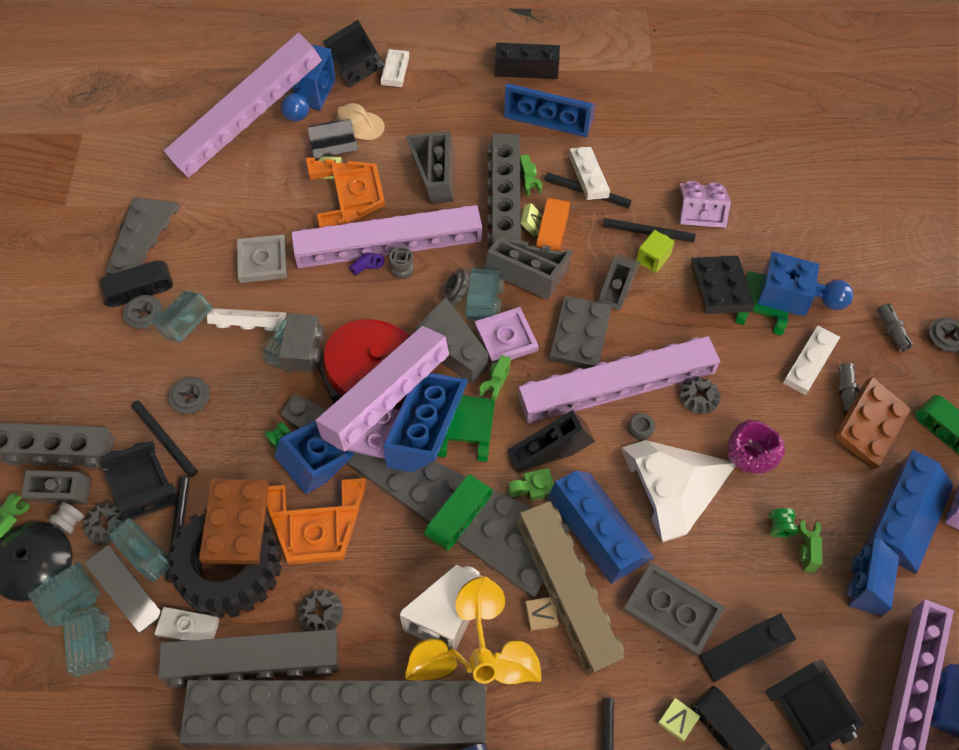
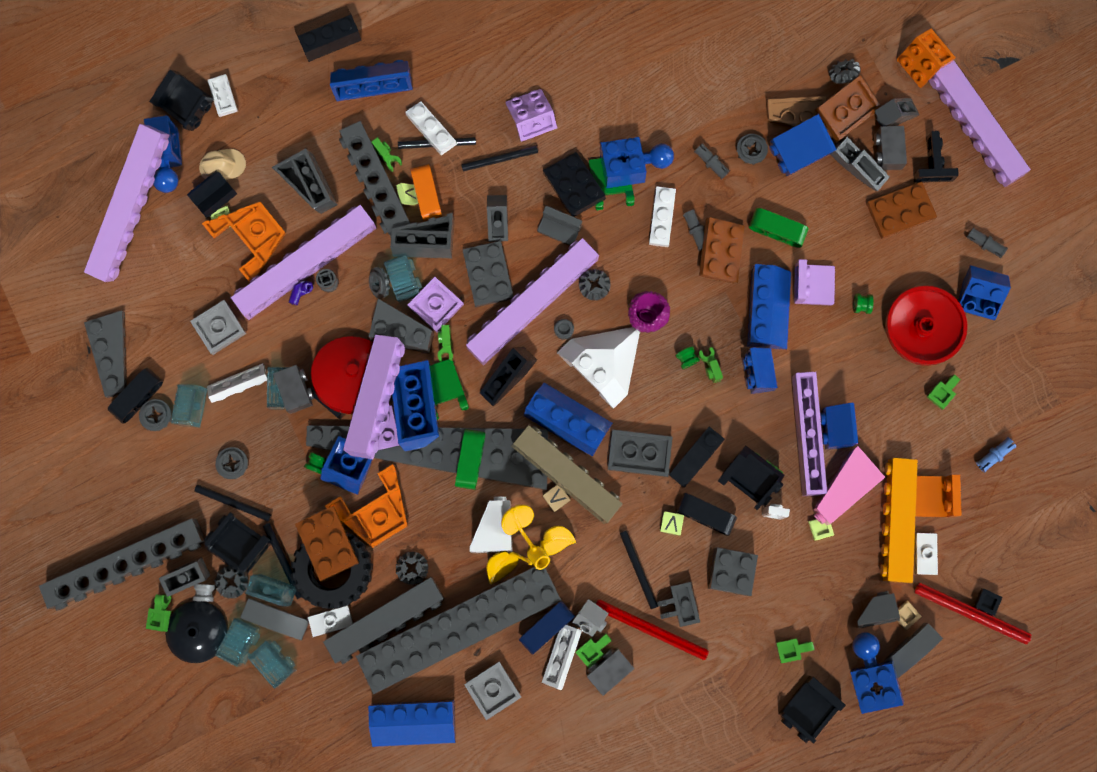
camera: 25 degrees left, 20 degrees up
bright green plate [507,468,554,502] -> none
lime brick [637,230,675,273] -> none
none -> dark grey panel [537,206,582,246]

